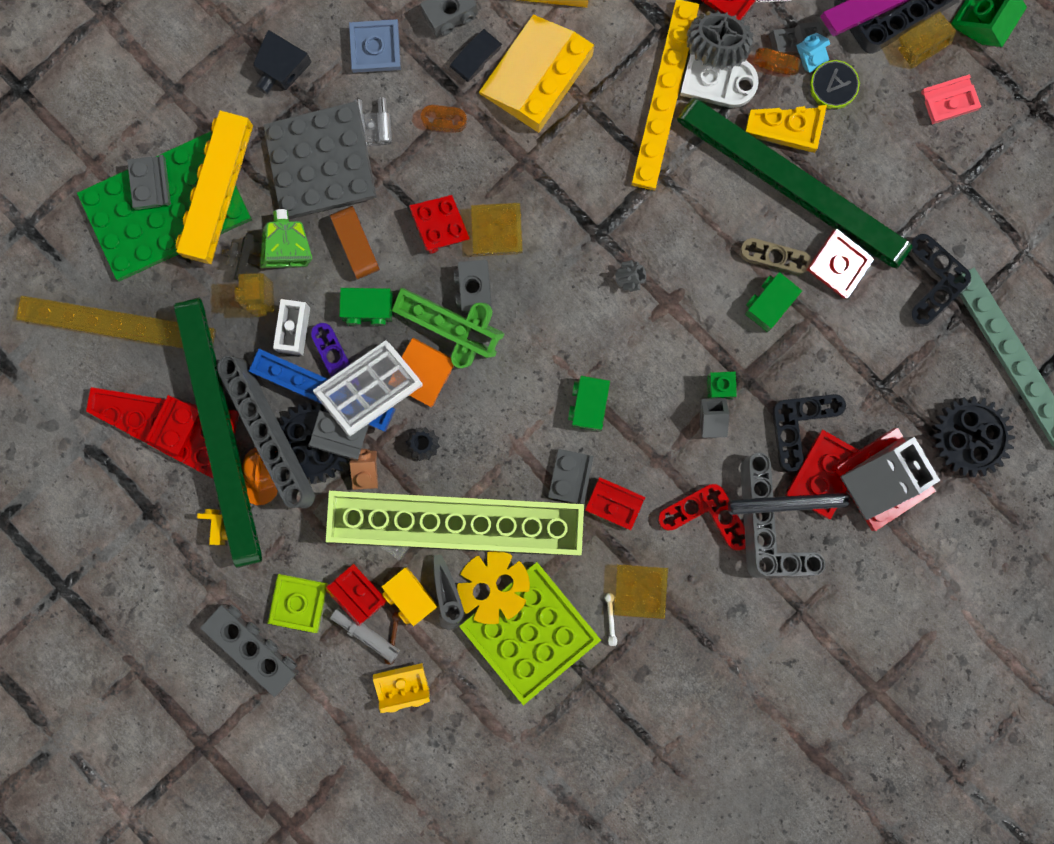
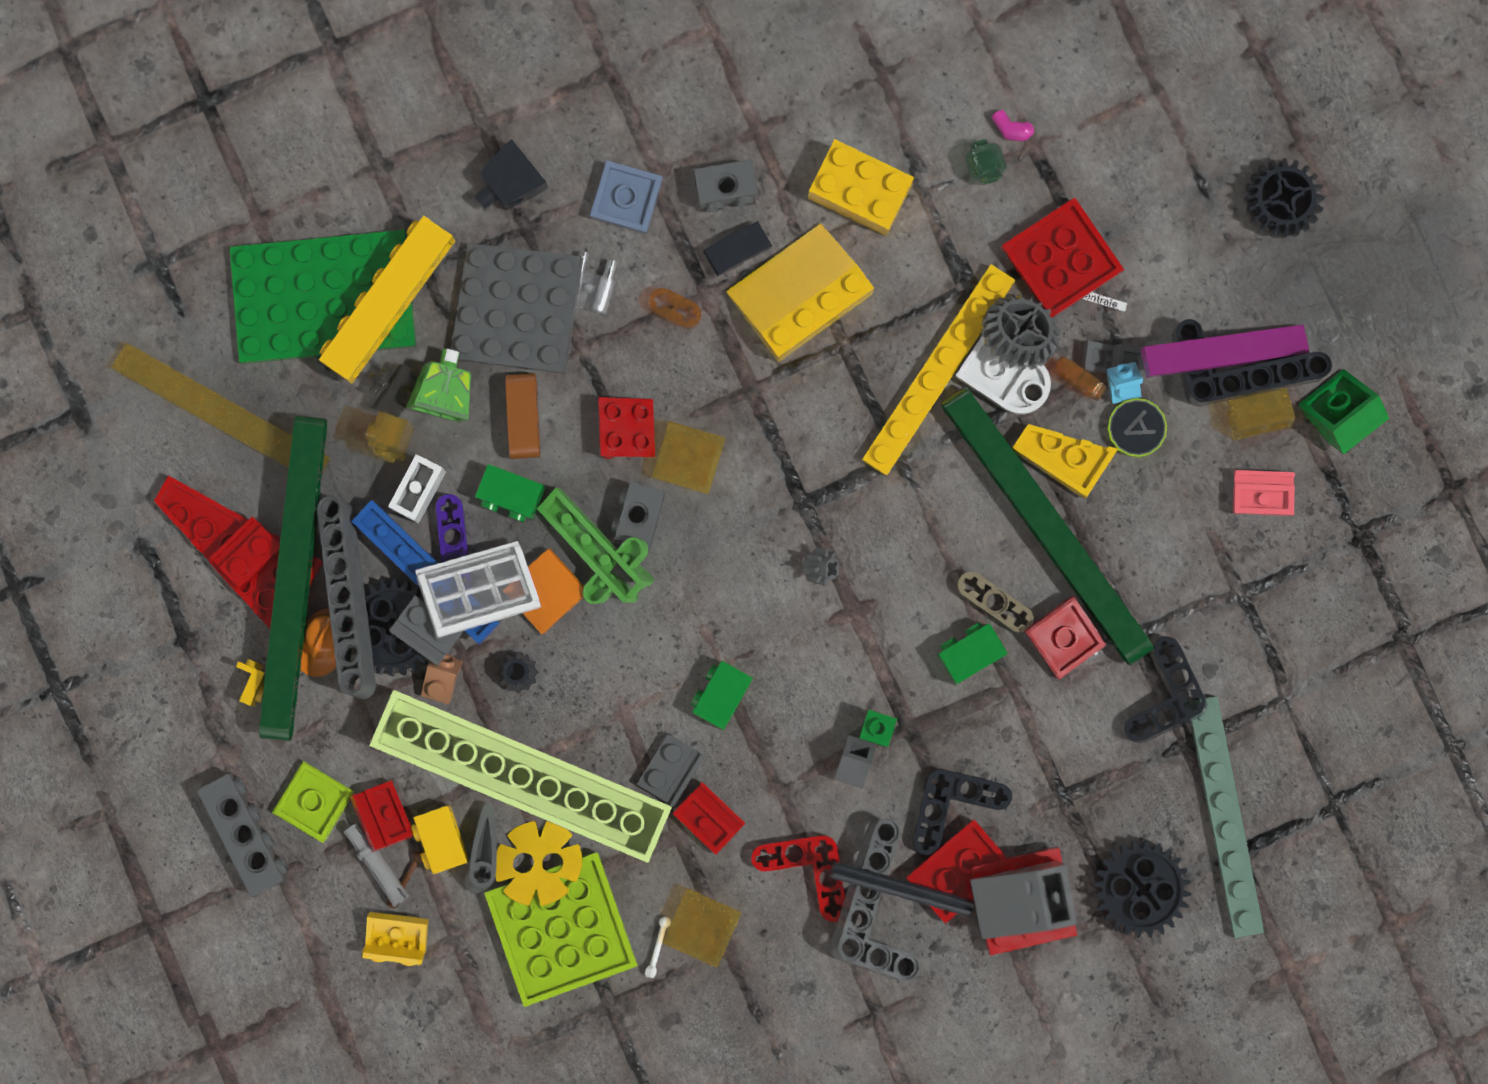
camera: 20 degrees right, 0 degrees up
dark grey plate [127,155,171,210] -> none

